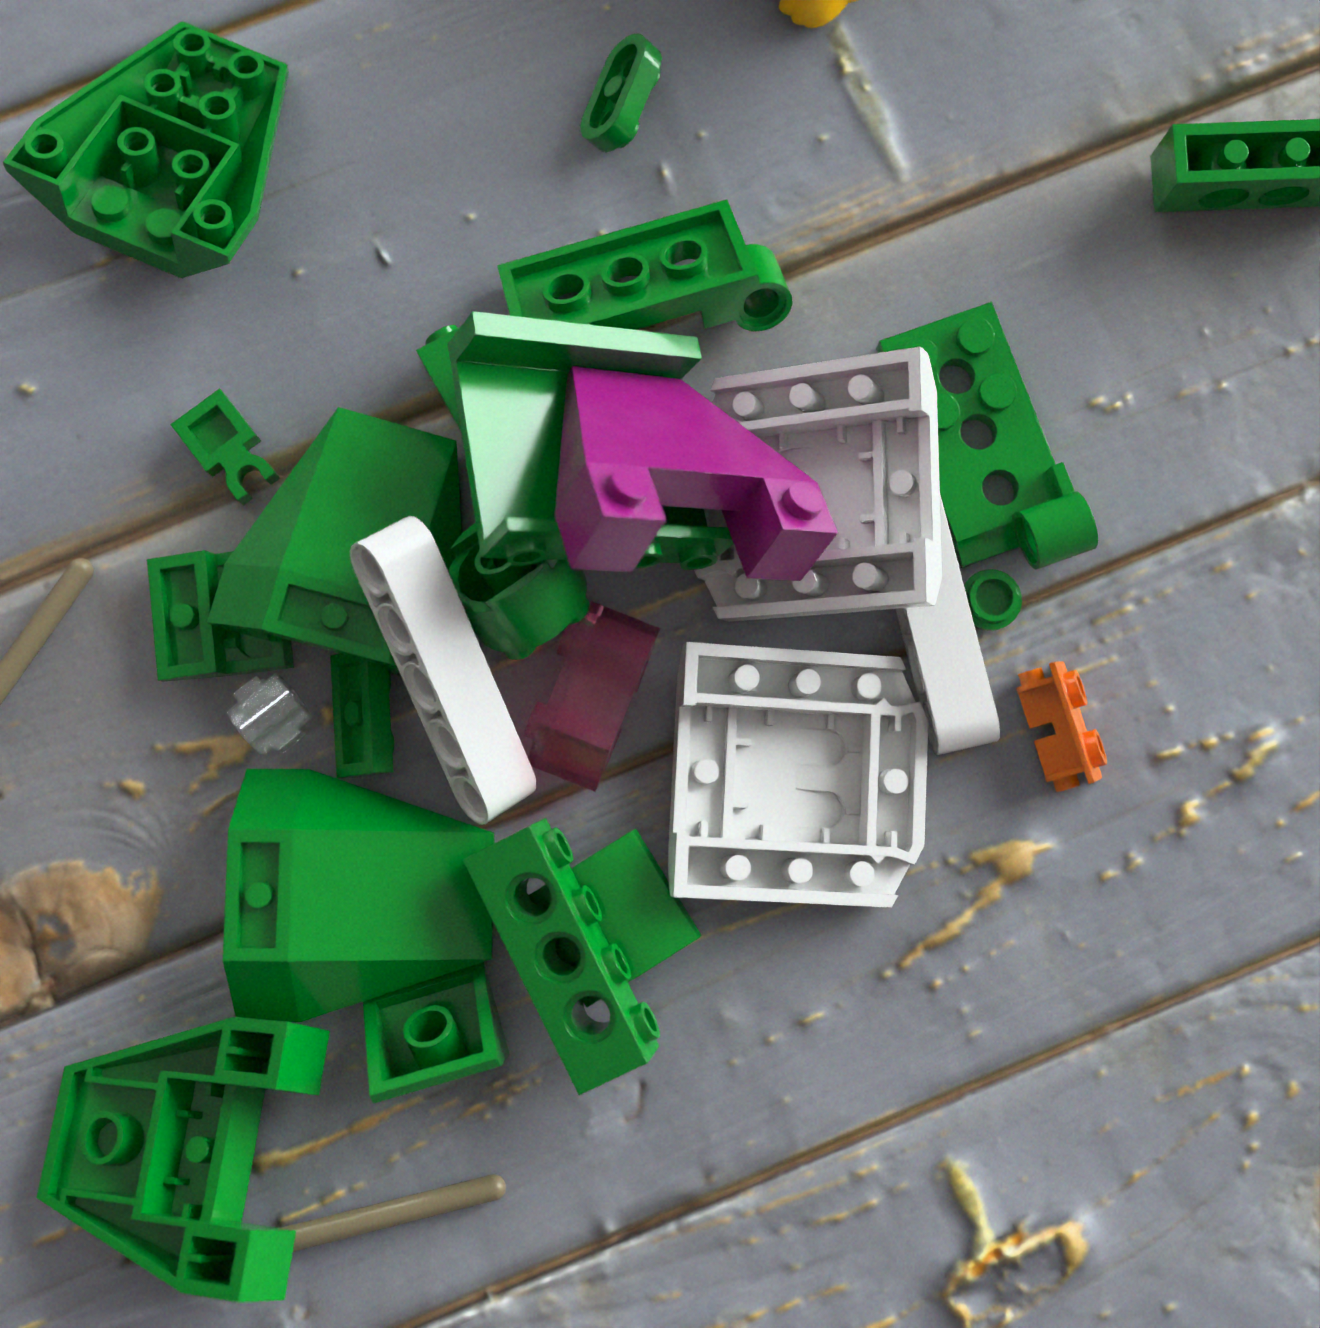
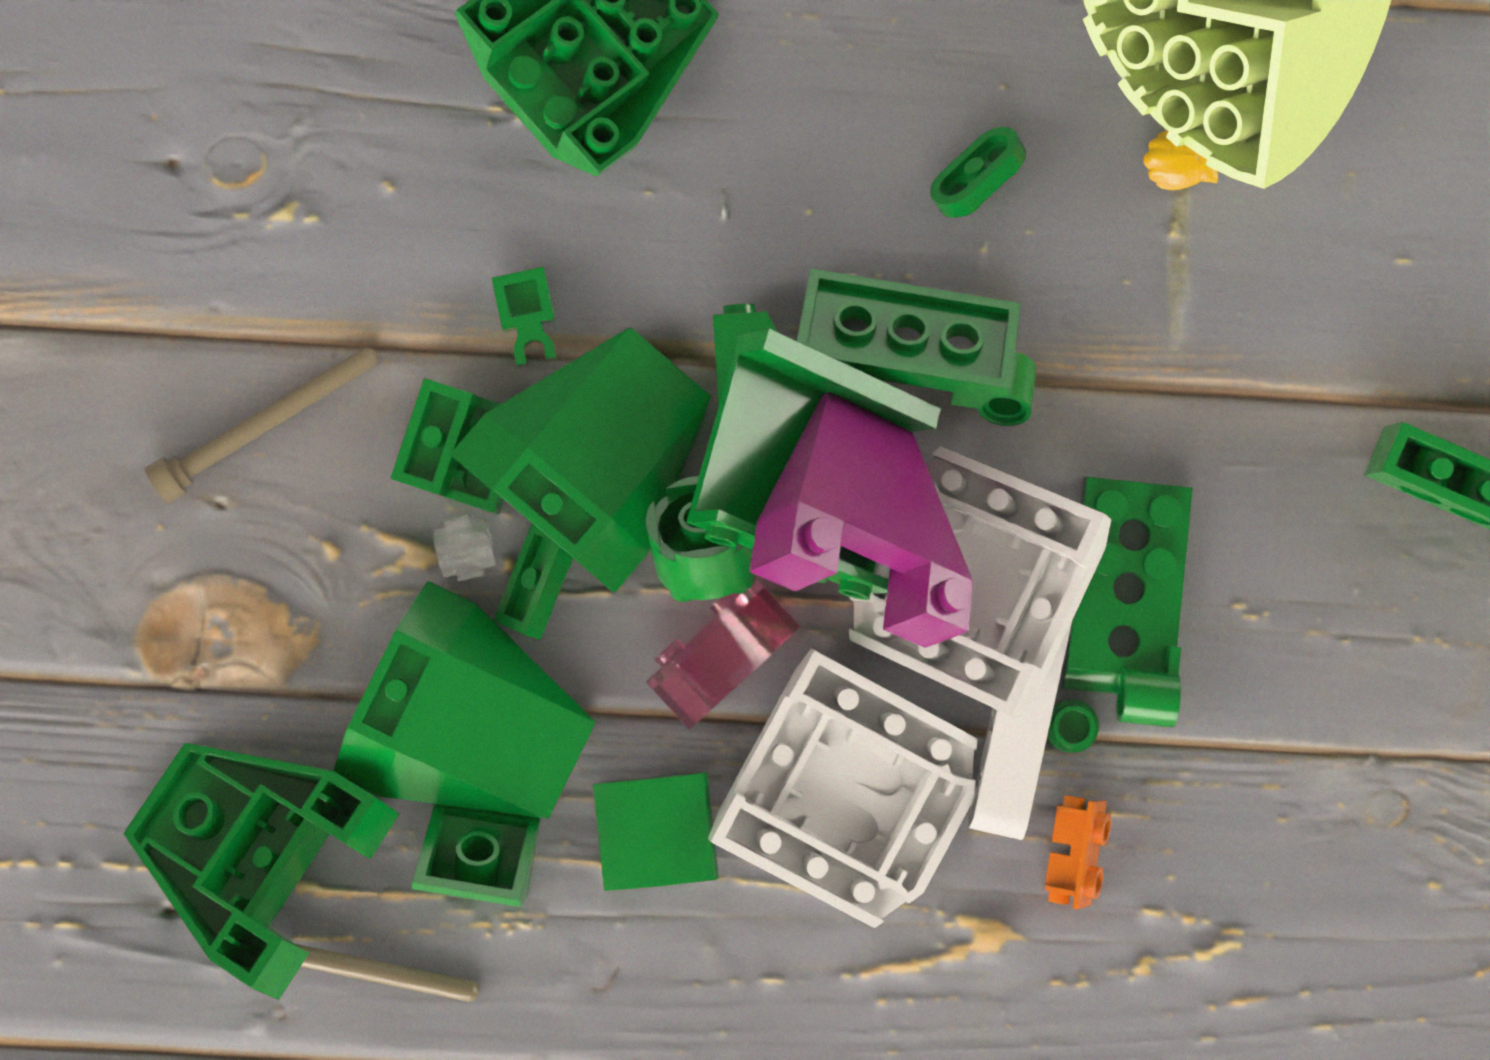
camera: 25 degrees right, 5 degrees up
white beam [350,516,536,825] -> none
green brick [462,818,660,1095] -> none

